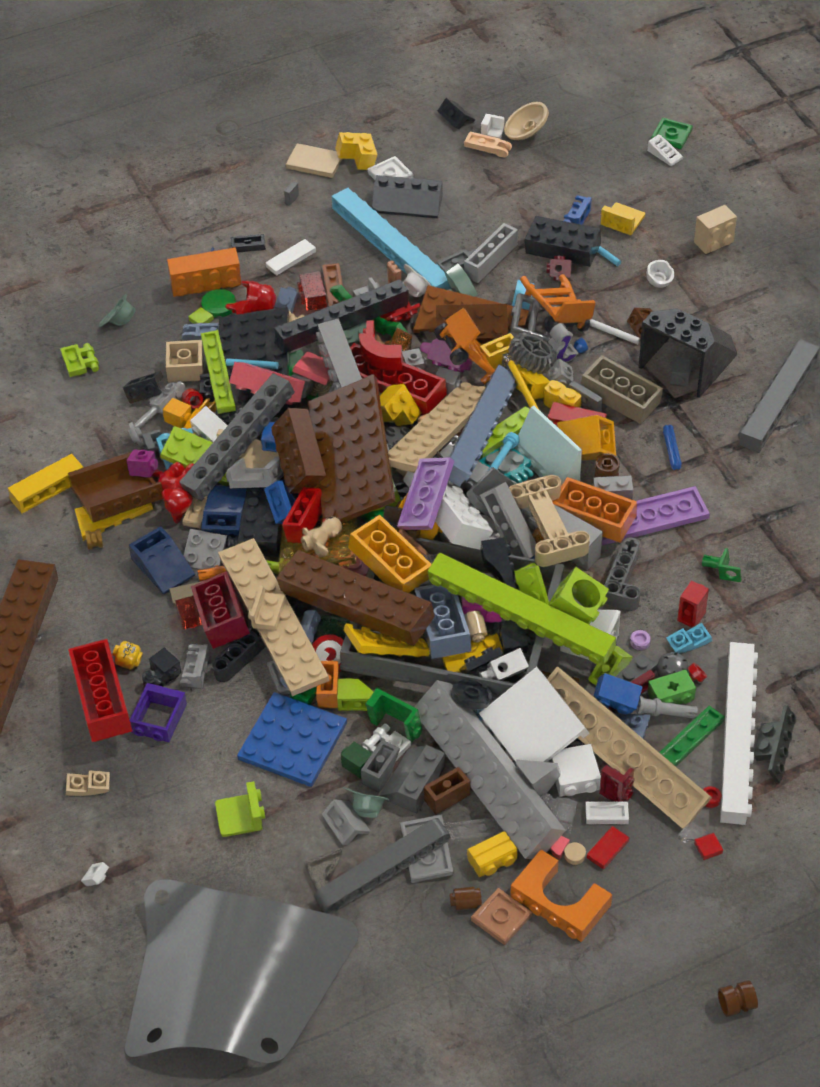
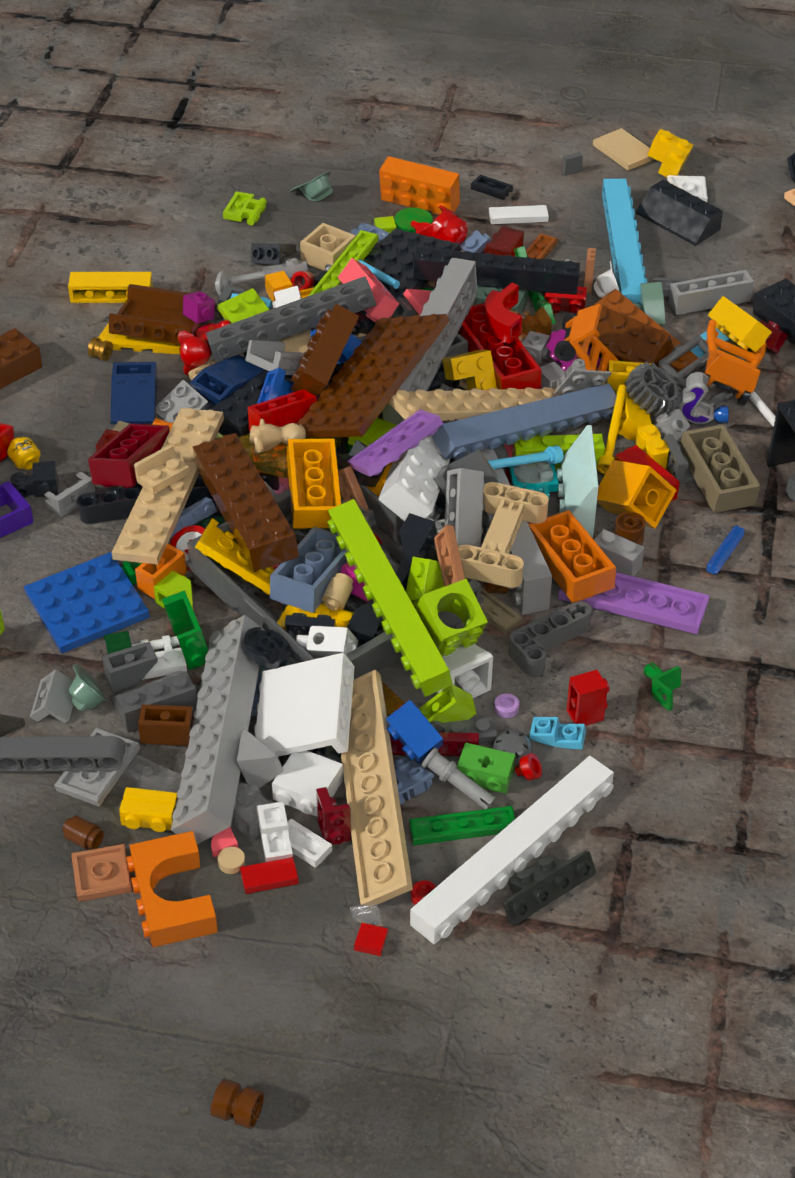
camera: 35 degrees right, 5 degrees down
none -> white slope [257,802,293,862]
none -> nougat tile [434,525,465,587]
none -> light grey hinge [554,359,612,395]
none -> yellow brick [707,296,772,352]

